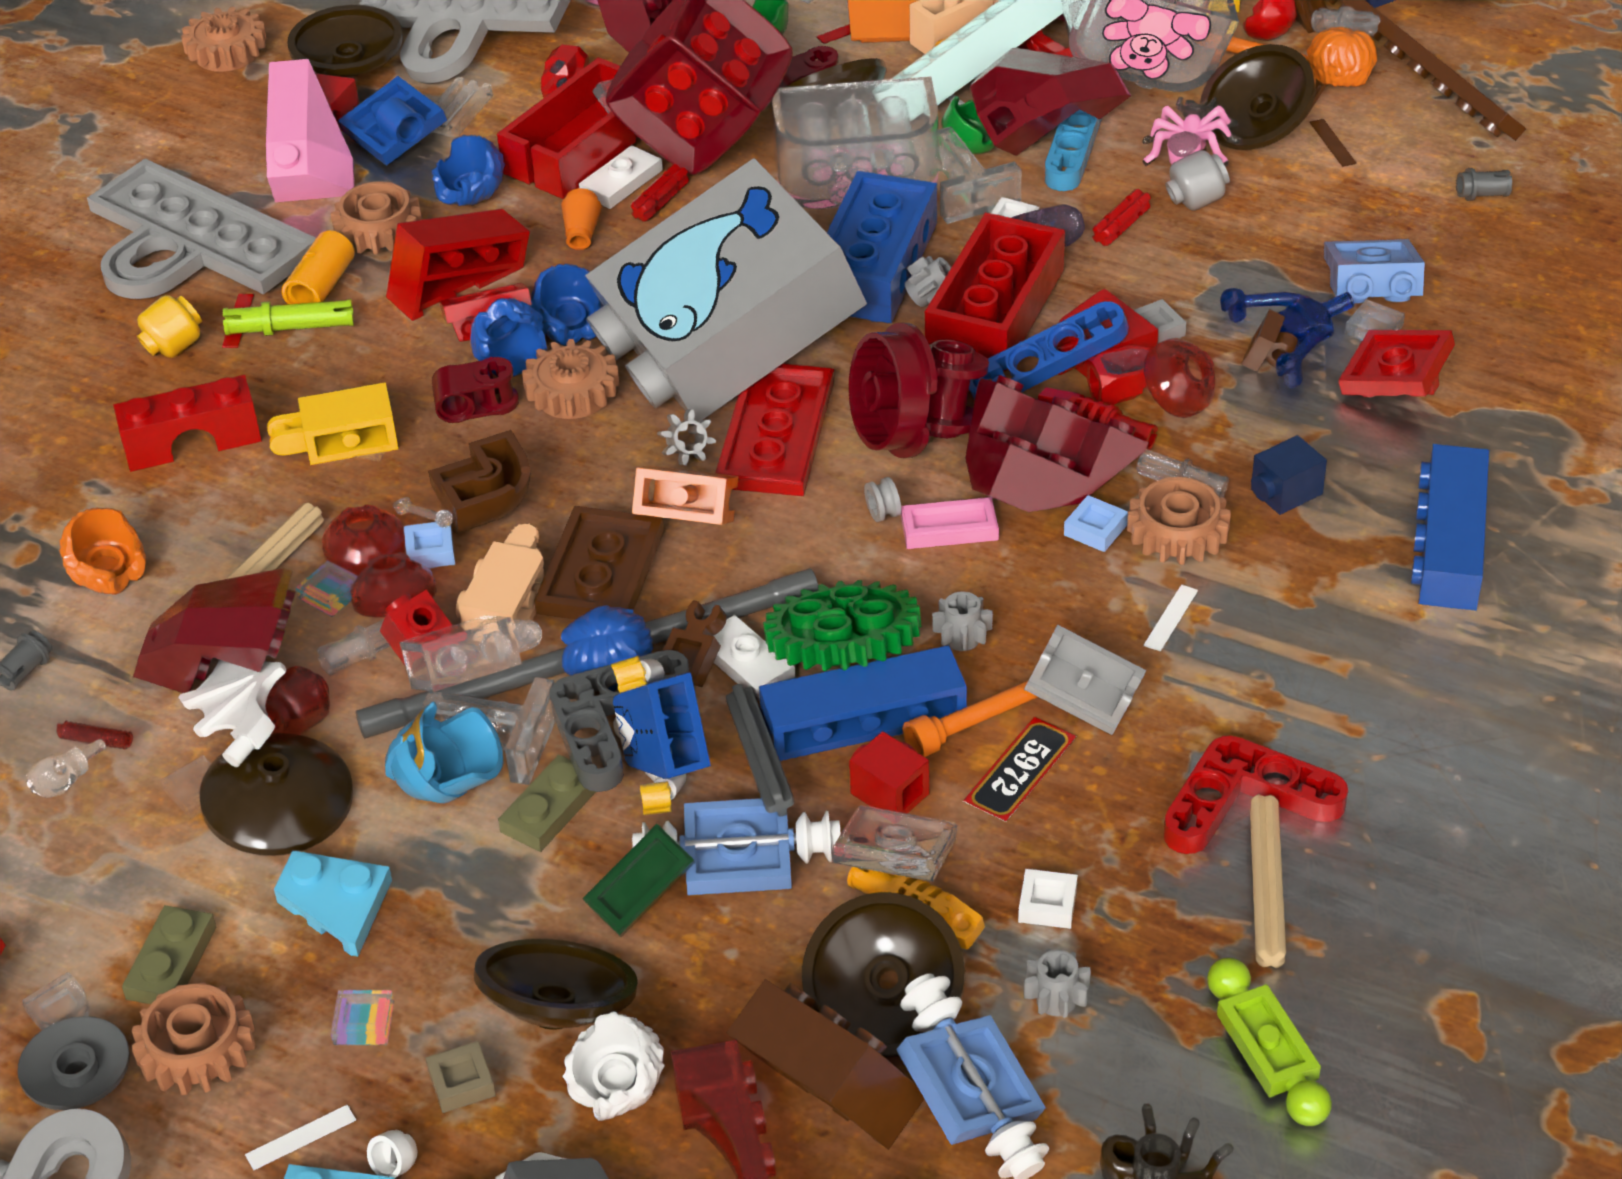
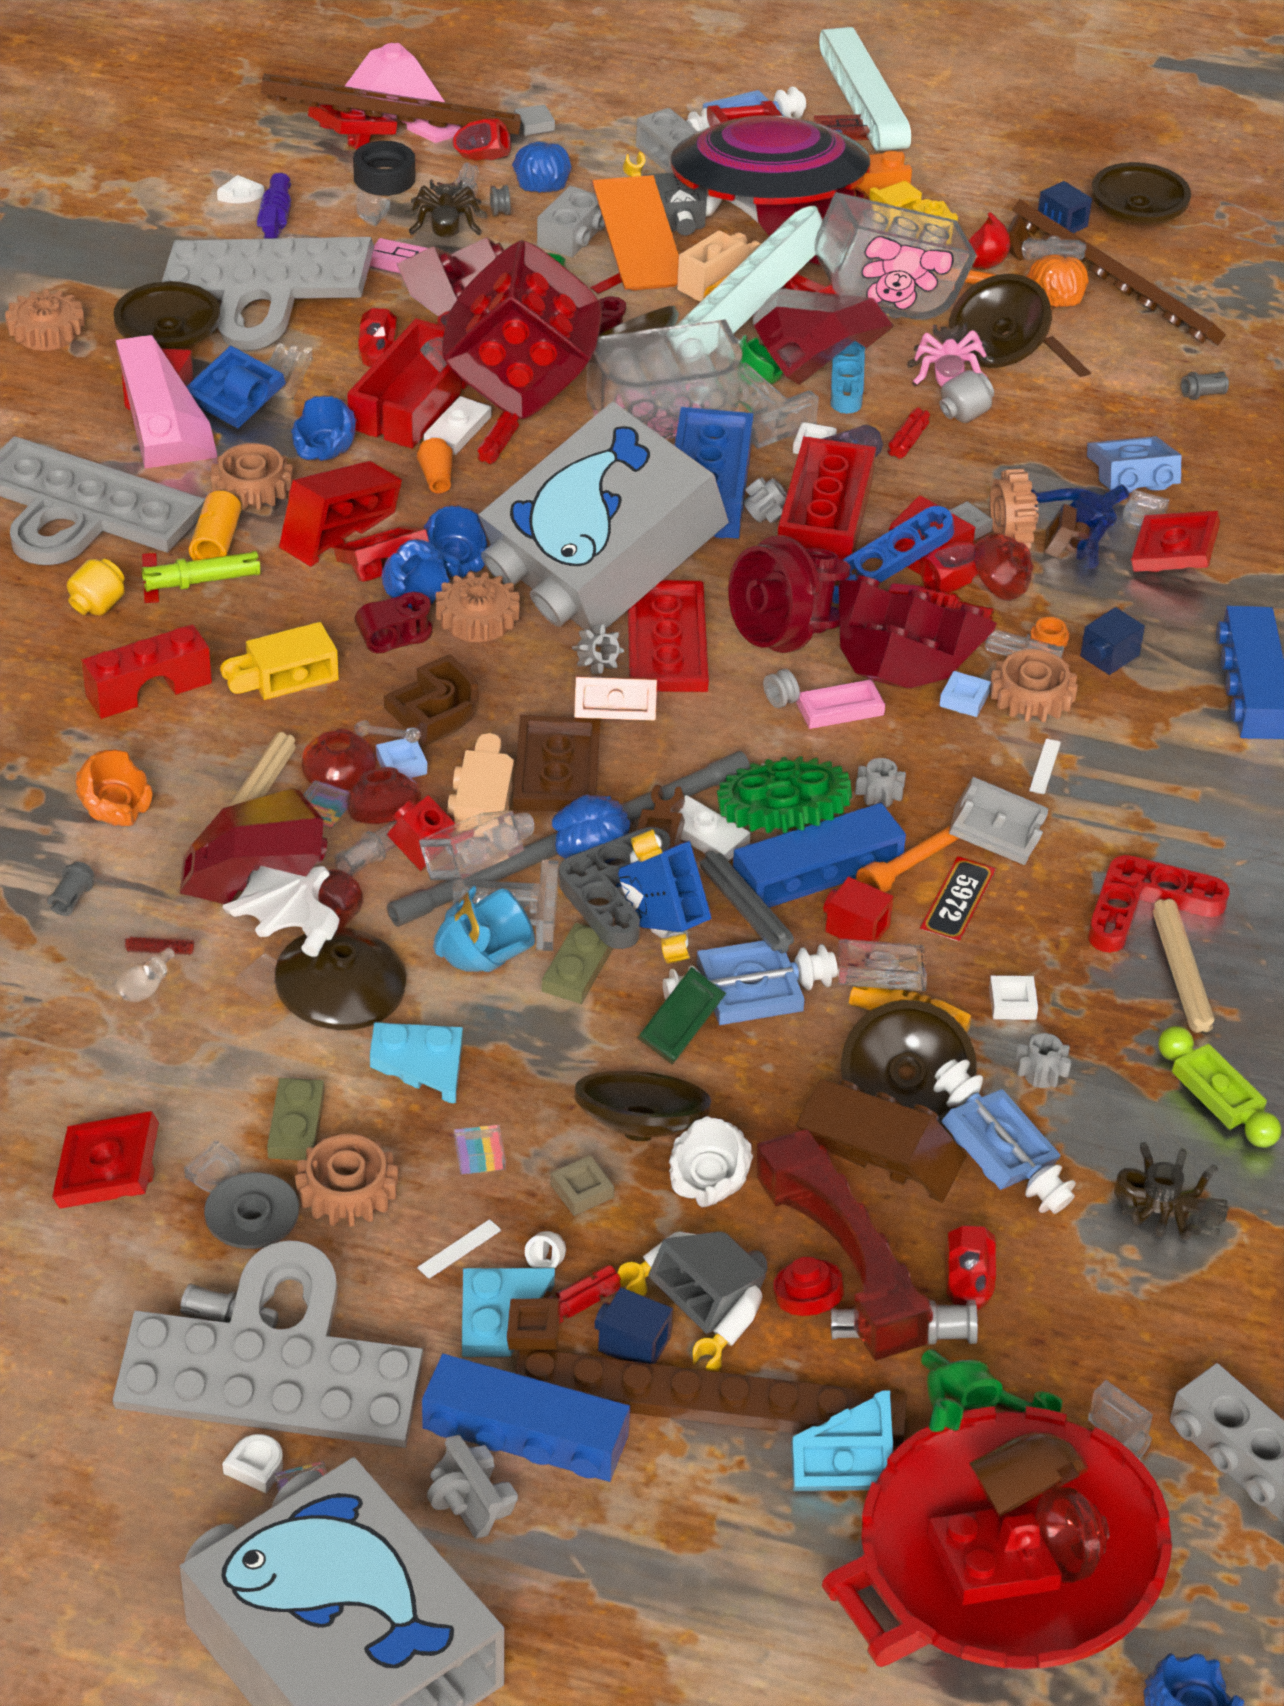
camera: 15 degrees left, 0 degrees up
none -> nougat gear [989,469,1039,552]
none -> orange plate [1030,617,1069,652]

